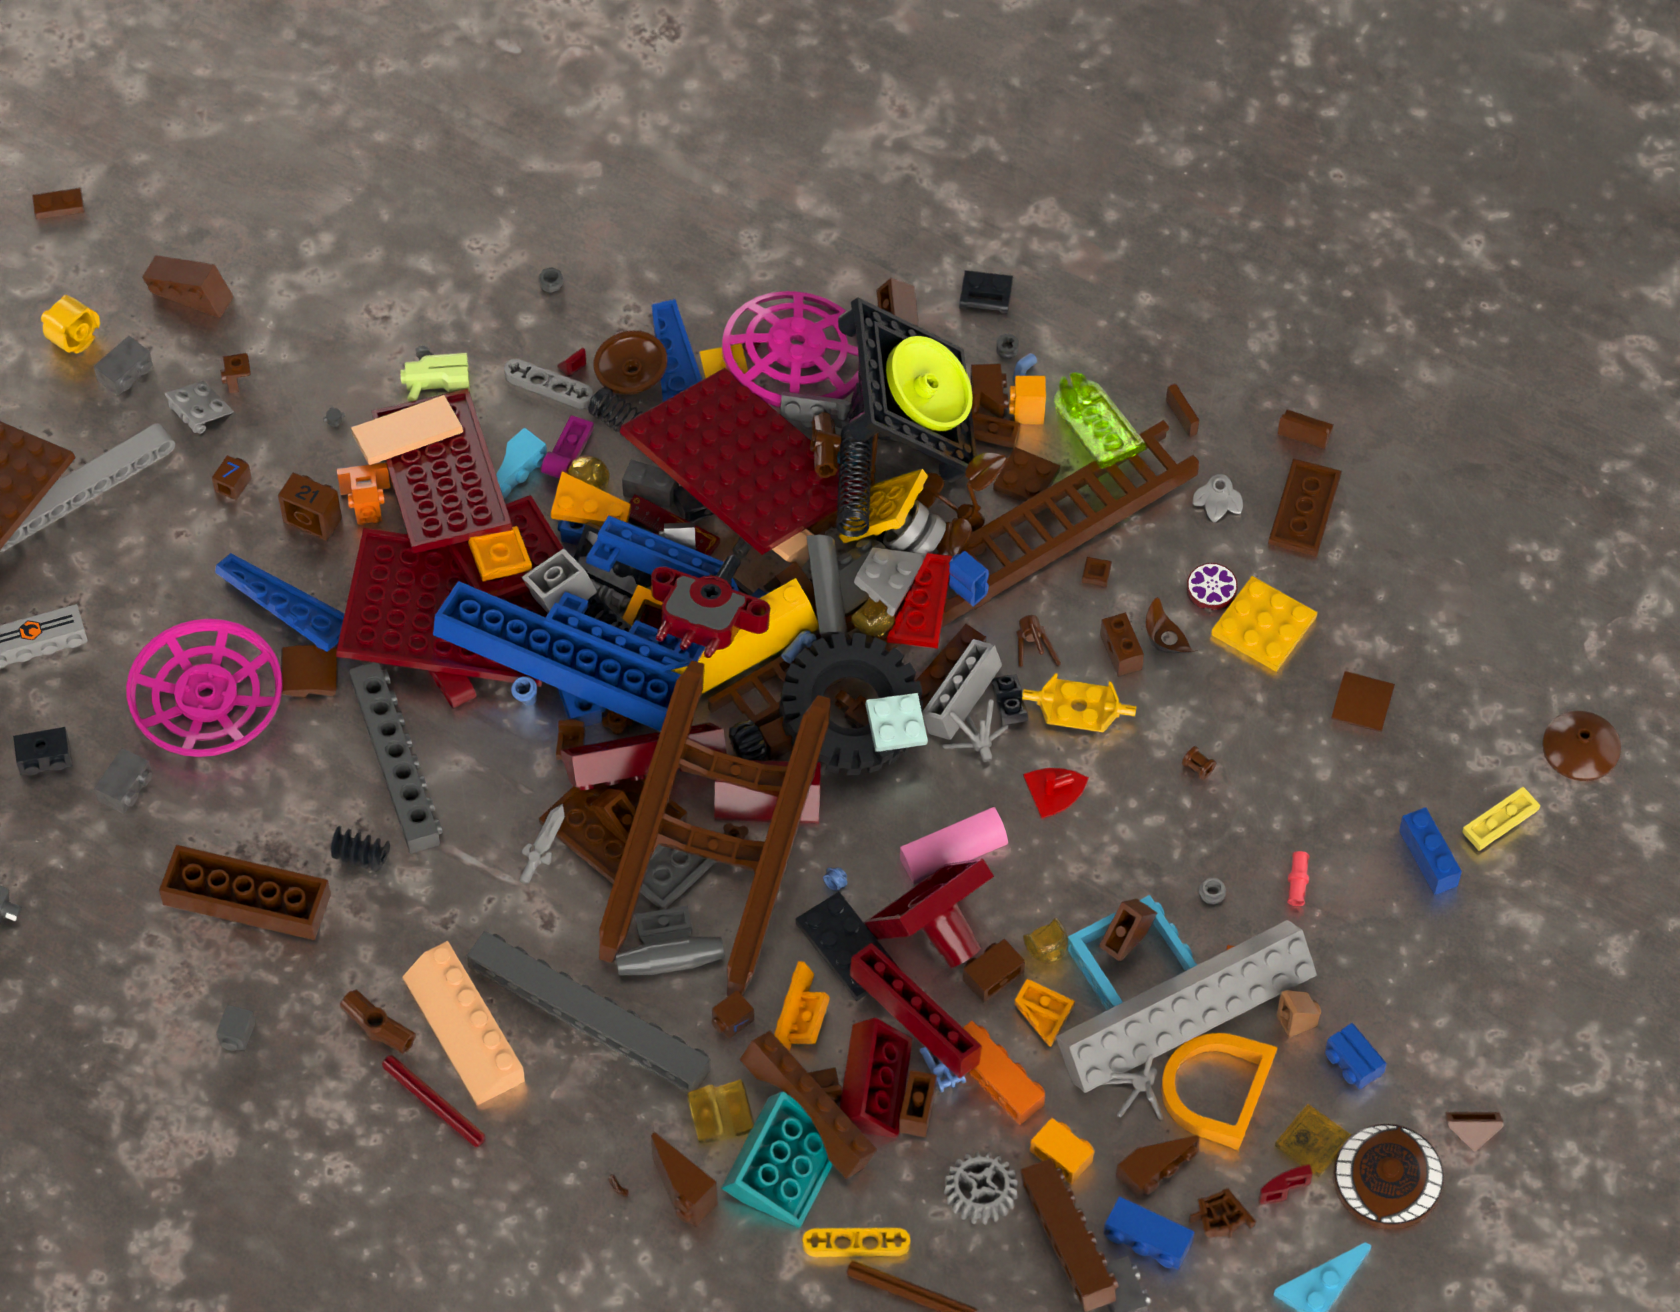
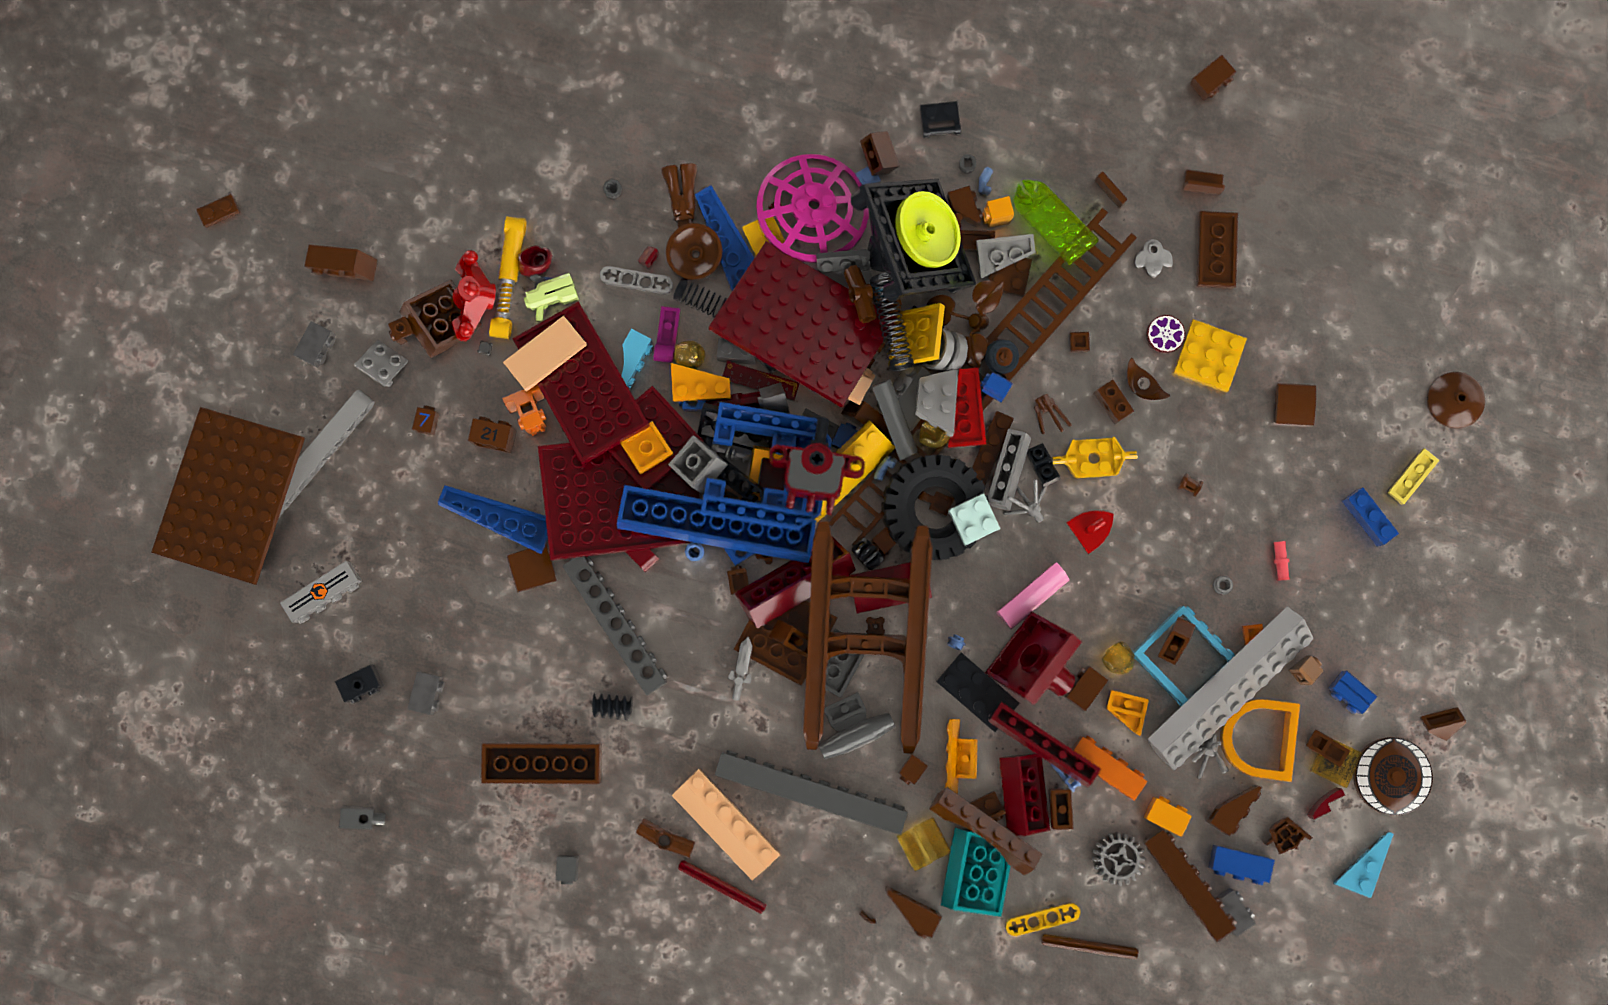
camera: 15 degrees left, 25 degrees up
yellow brick [41,295,100,353] -> none
dark pink dish [126,619,283,757] -> none
none -> reddish brown slope [399,279,483,358]
none -> red piece [451,250,496,341]
none -> yellow piece [489,216,527,339]
none -> dark red hair [518,245,552,278]
none -> reddish brown piece [661,163,697,228]
none -> light grey wing [976,234,1035,279]
none -> black wheel [985,339,1019,374]
none -> reddish brown brick [1189,55,1237,100]
none -> reddish brown slope [1306,730,1350,768]

